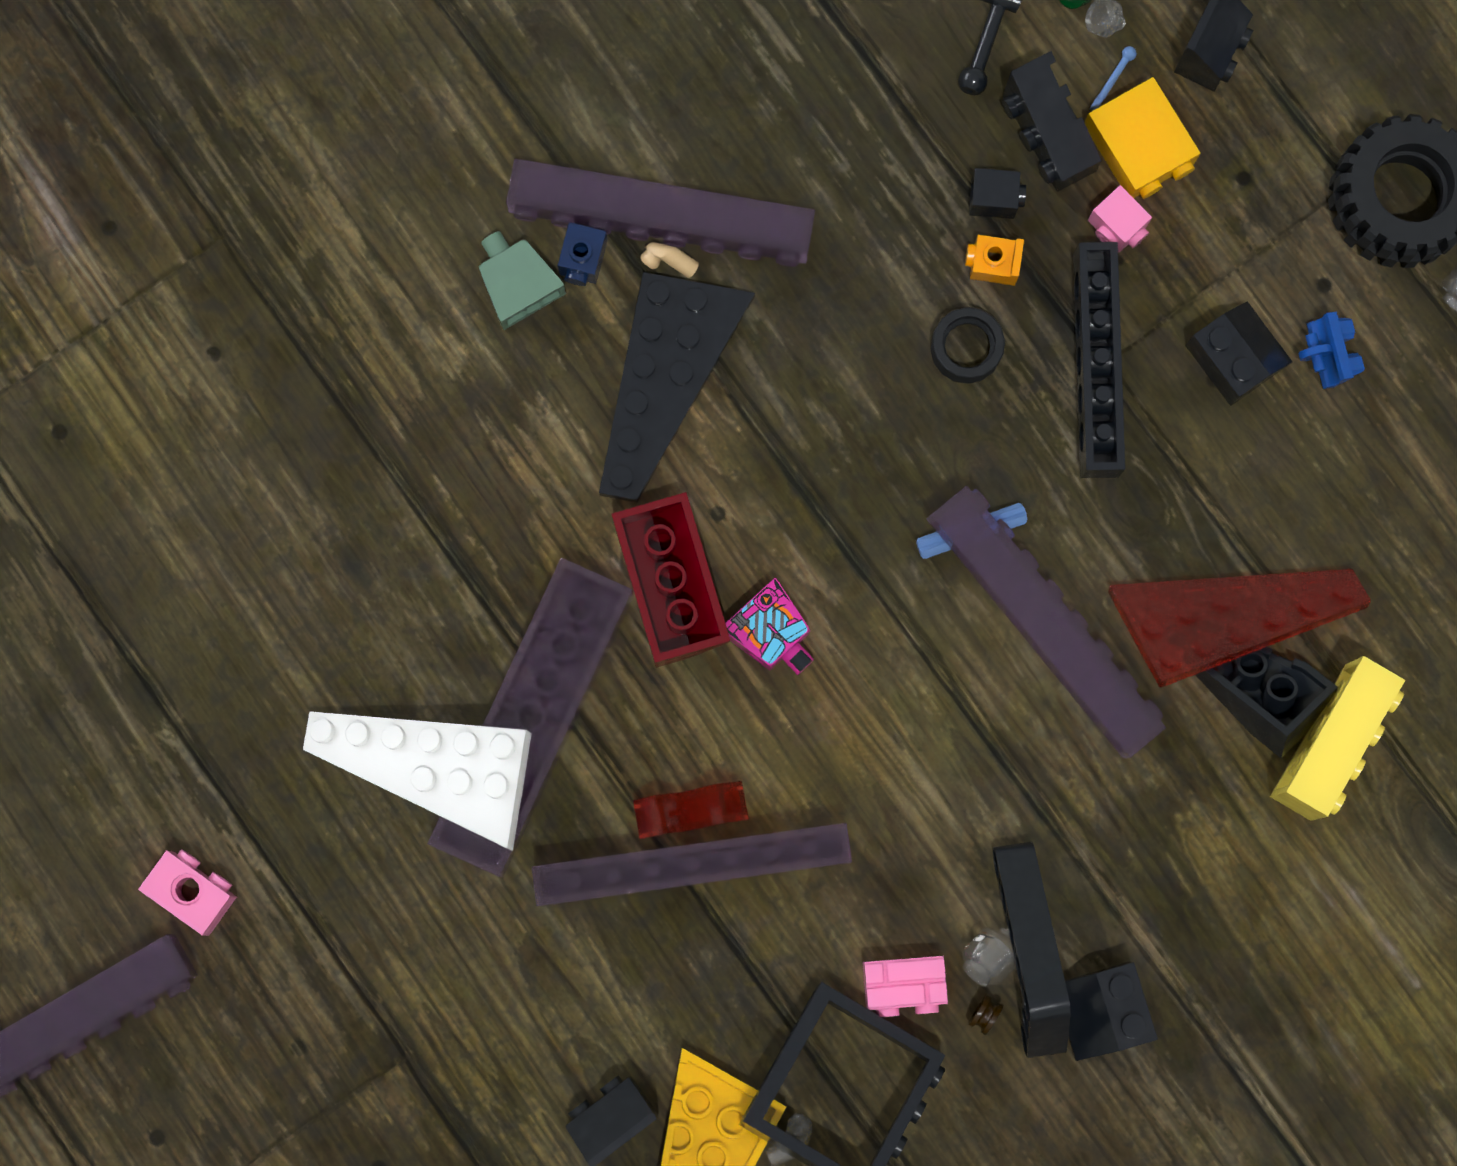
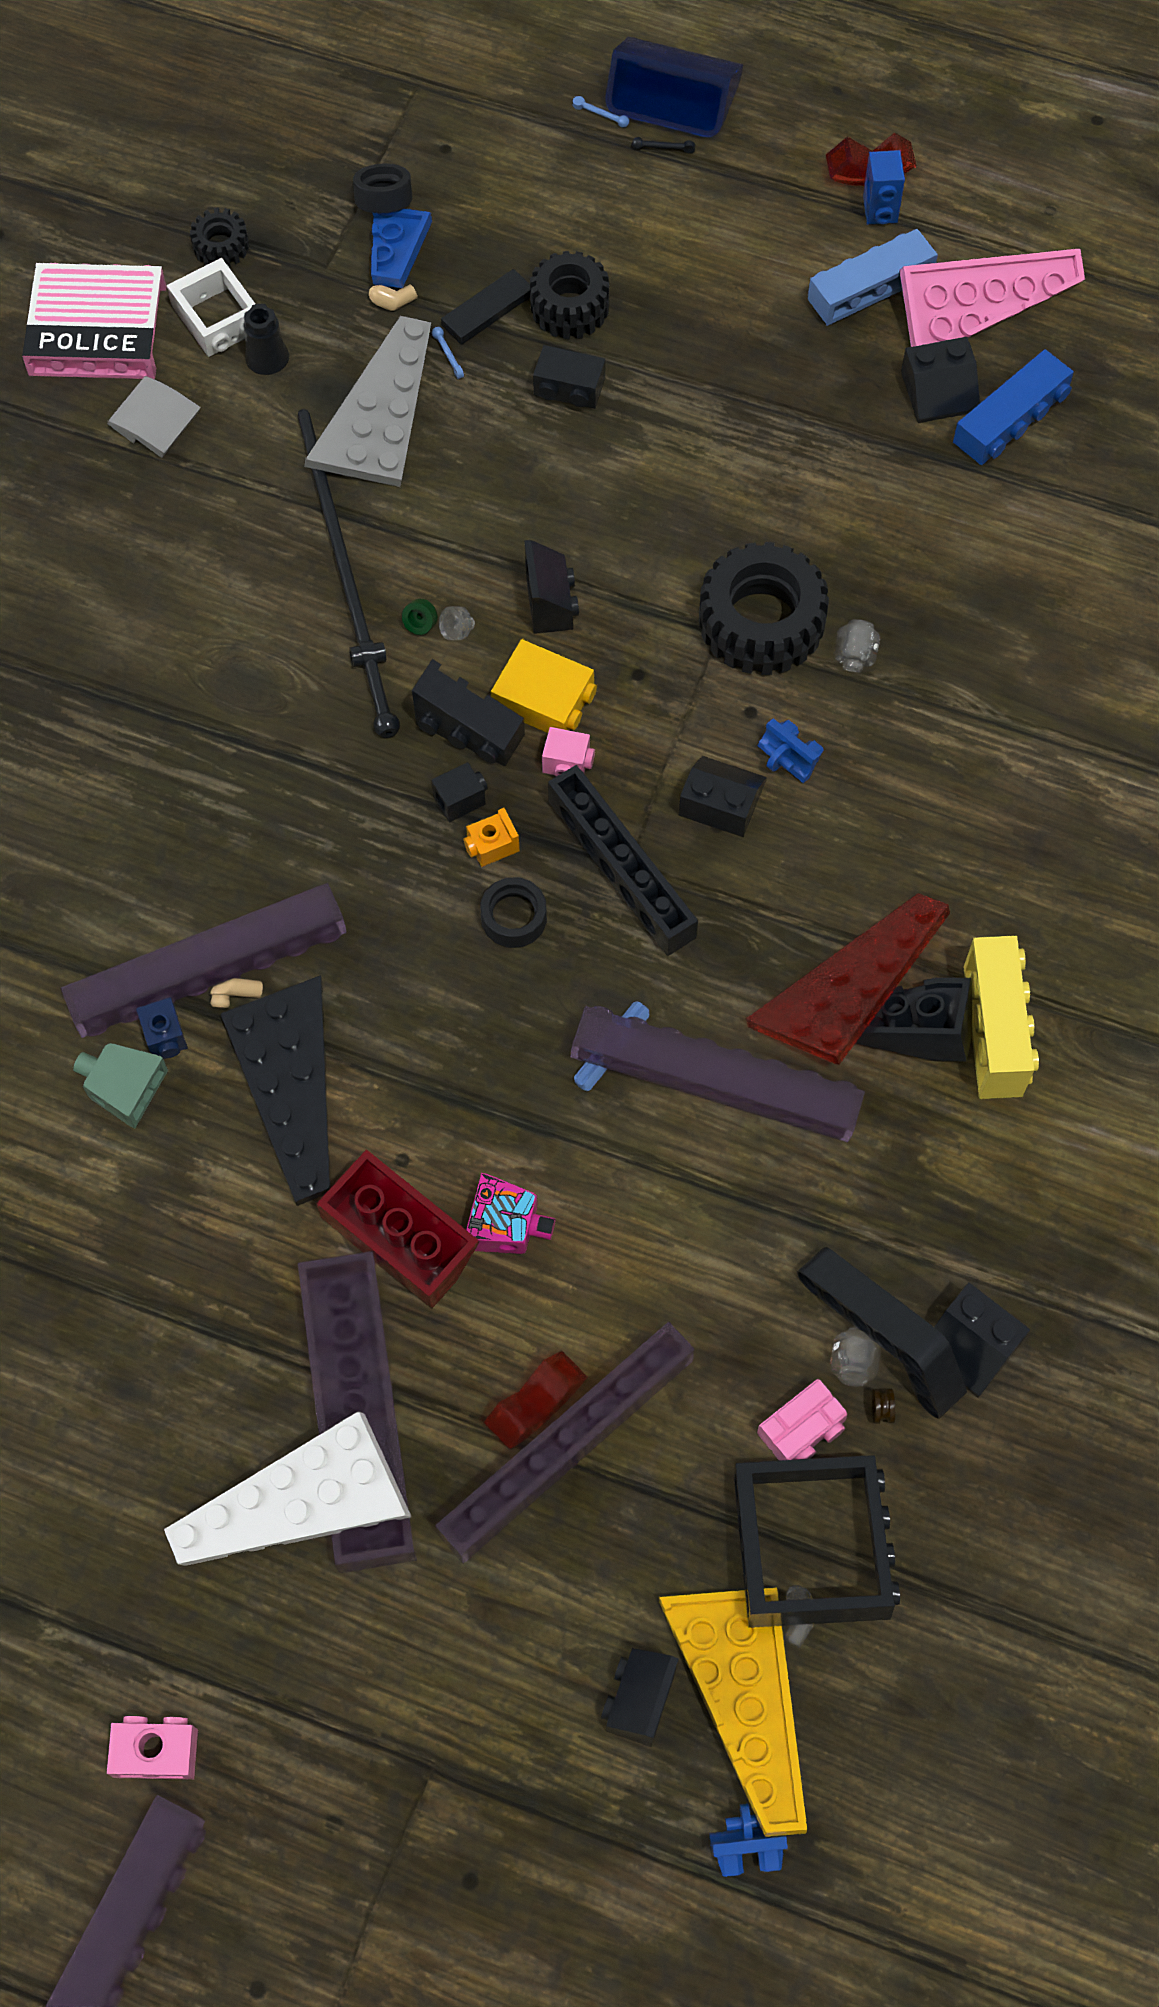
camera: 30 degrees left, 15 degrees down
medium blue hinge [1089,46,1137,111] -> none

